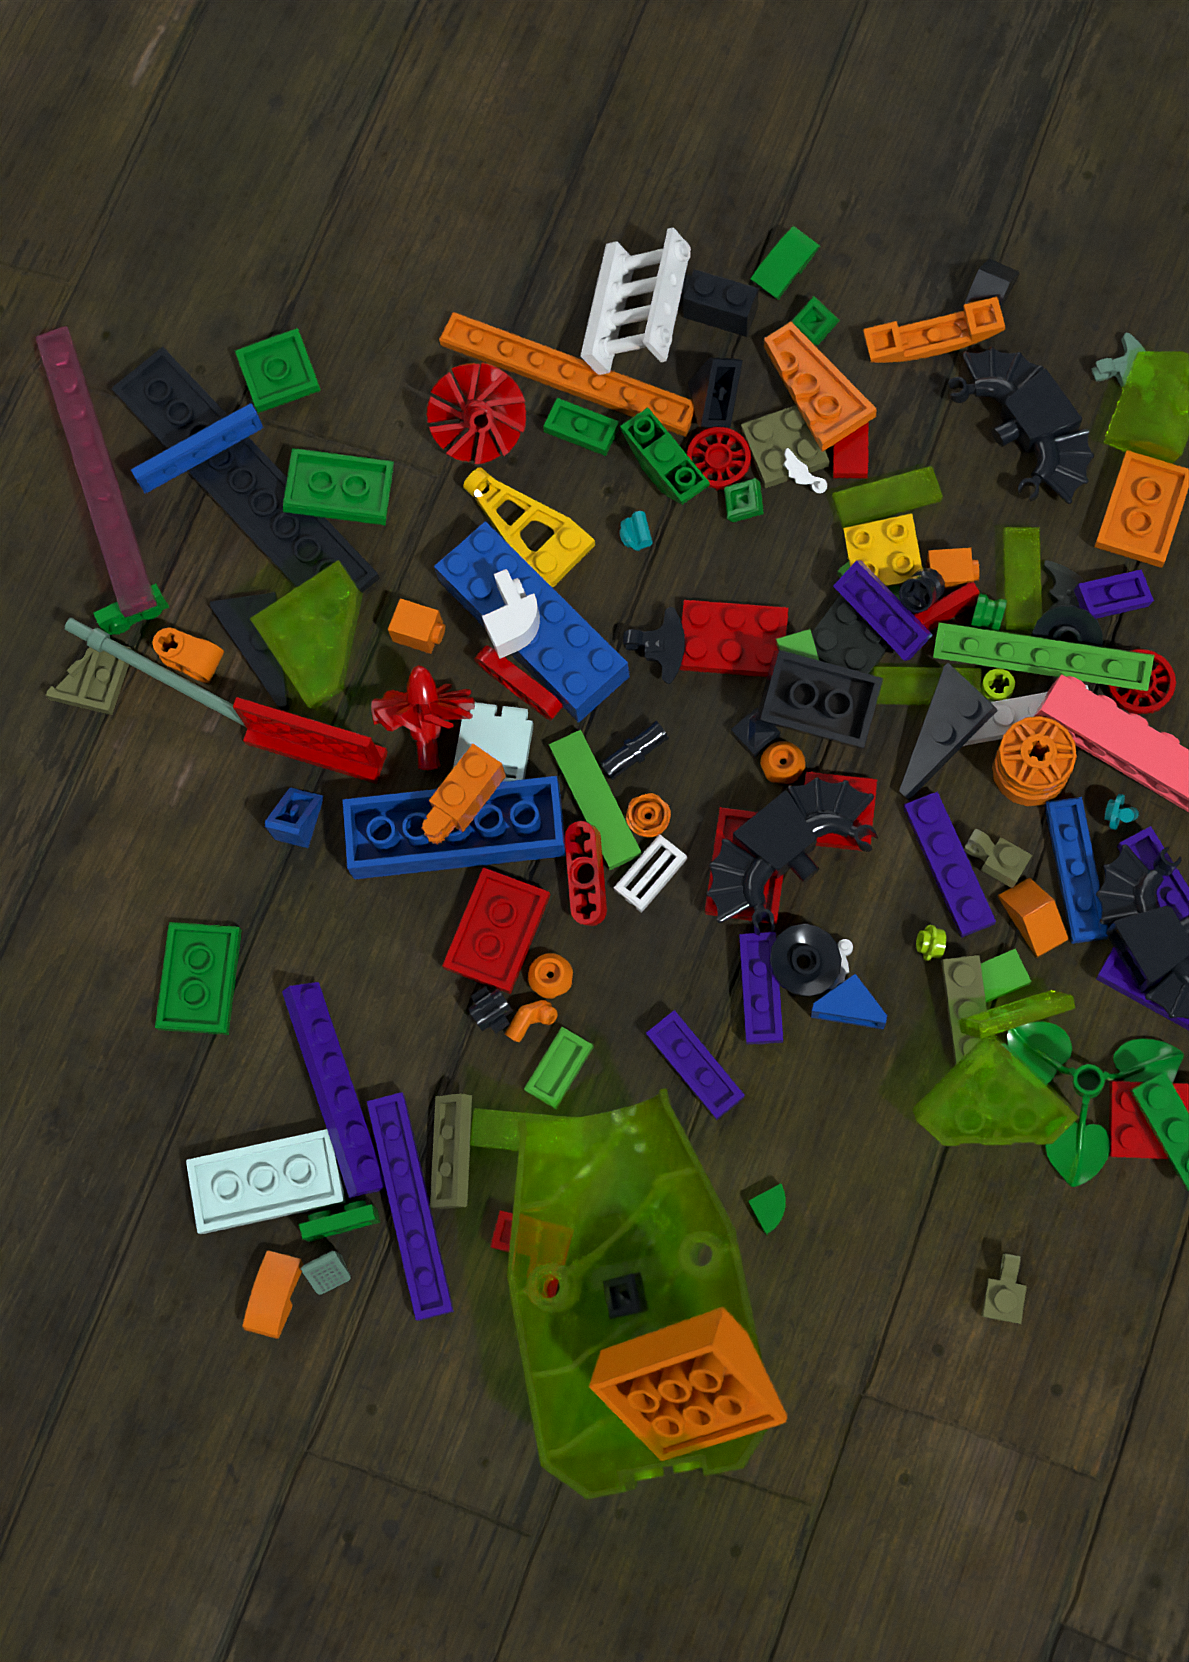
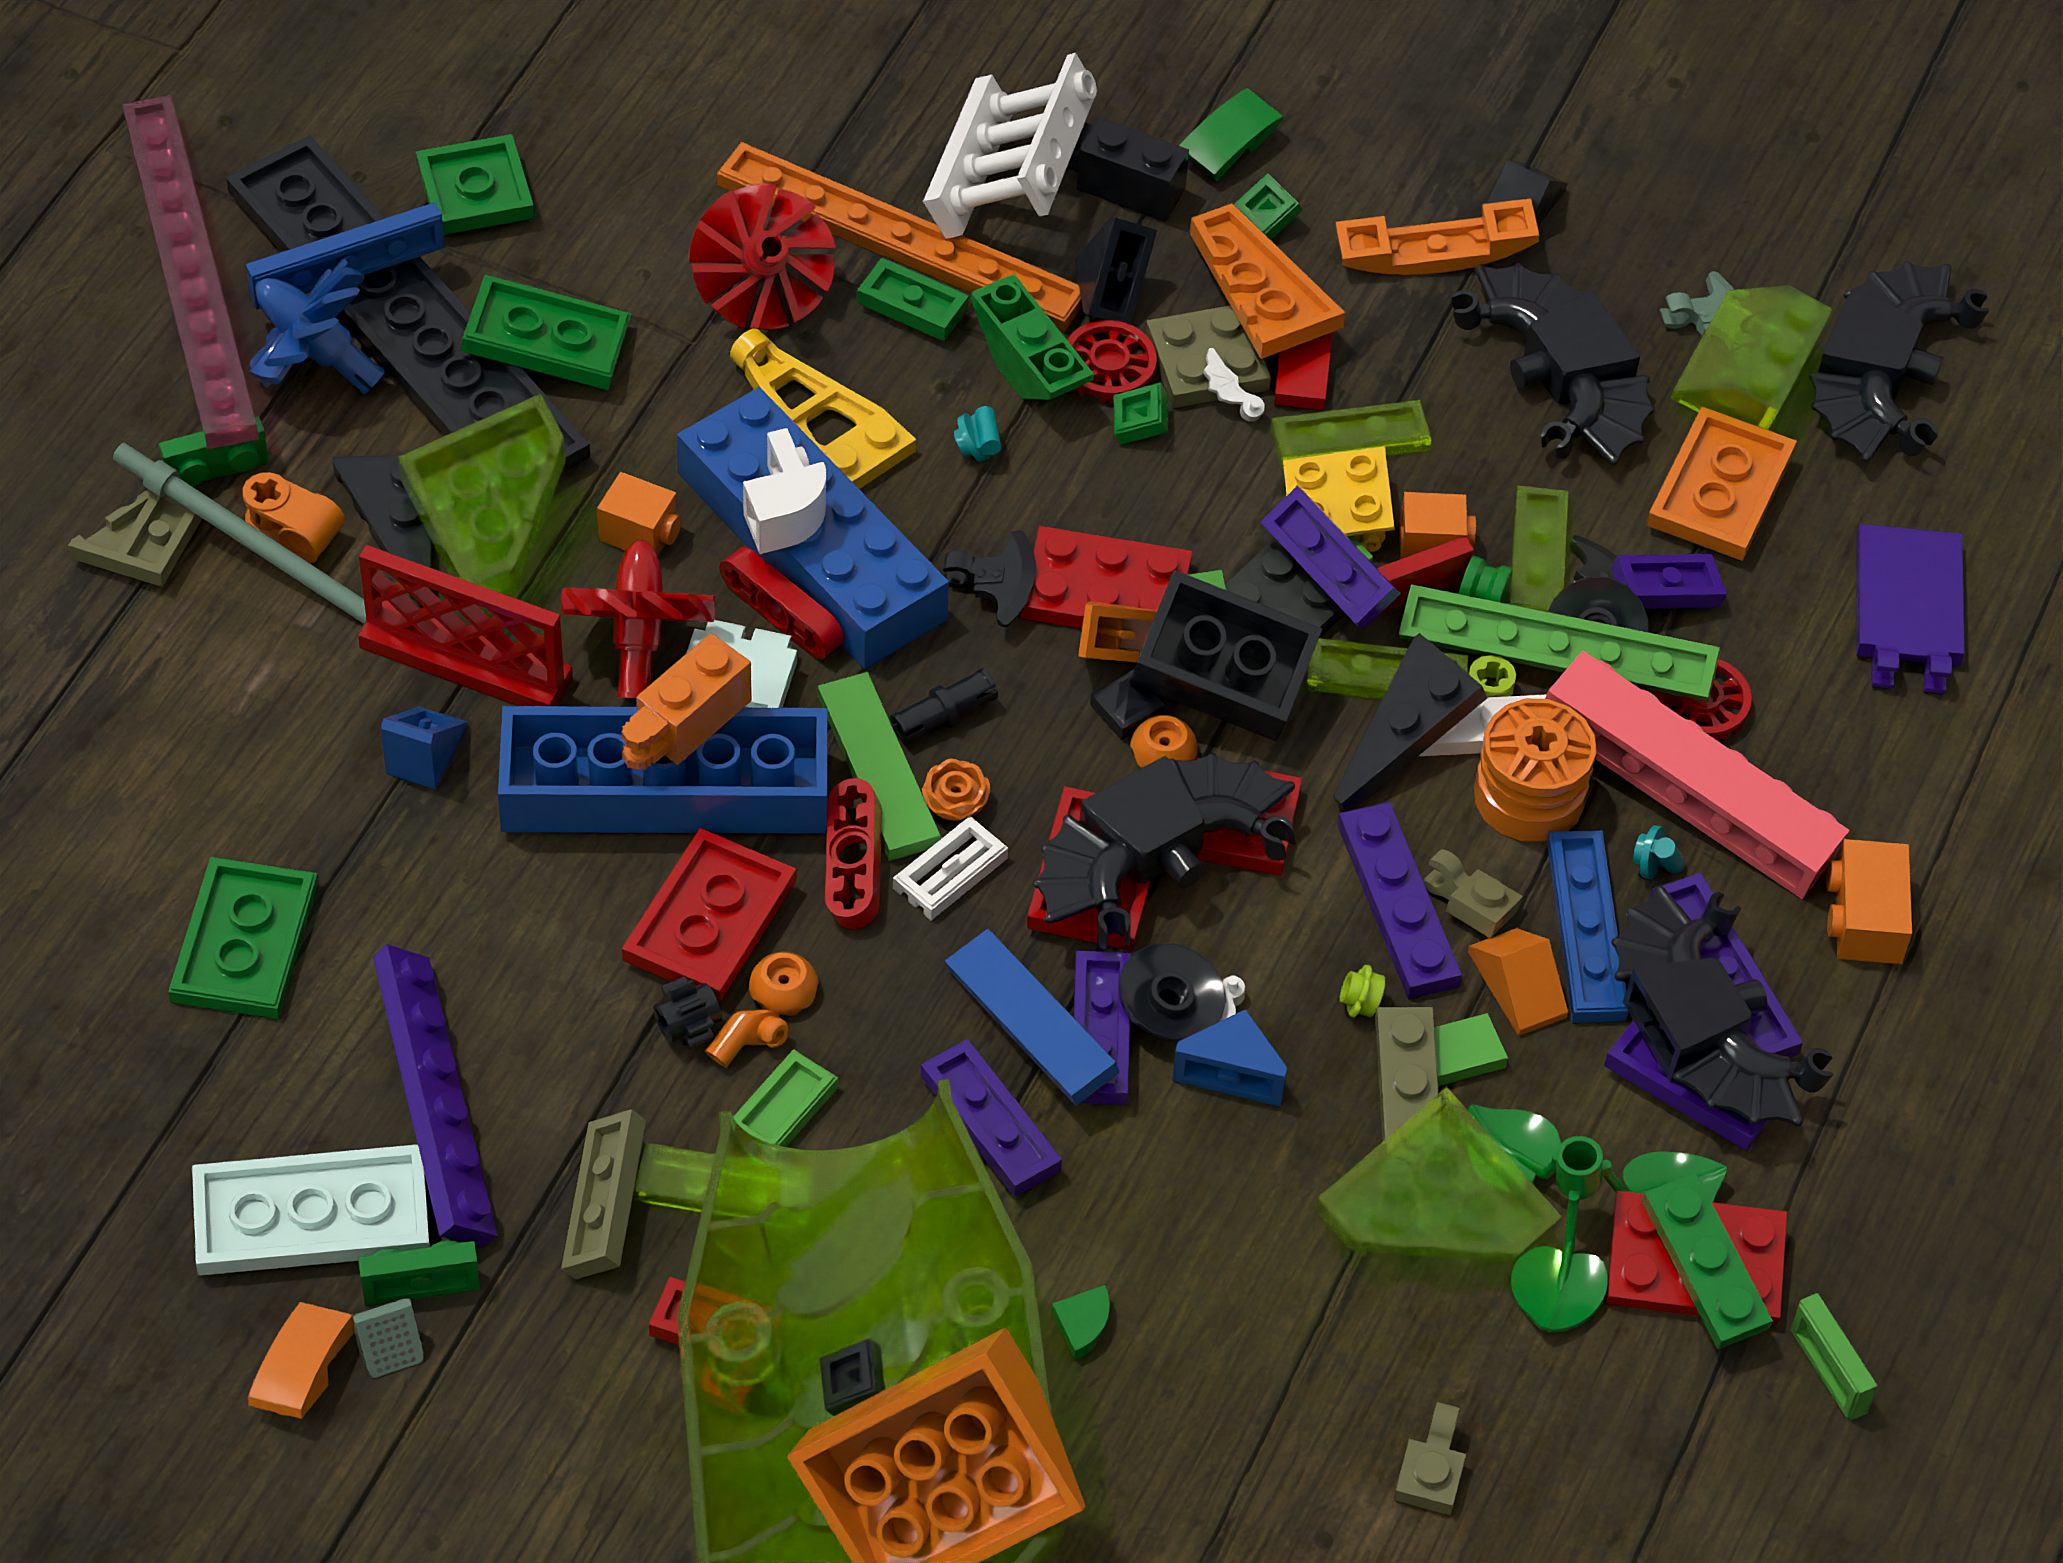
camera: 10 degrees left, 20 degrees down
dark purple plate [367,1092,454,1321] -> none
black wheel [899,568,945,613] -> none
clear neon green tile [959,990,1075,1039] -> none
none -> blue piece [248,259,385,394]
none -> blue tile [945,929,1120,1106]
none -> orange slope [1078,601,1157,662]

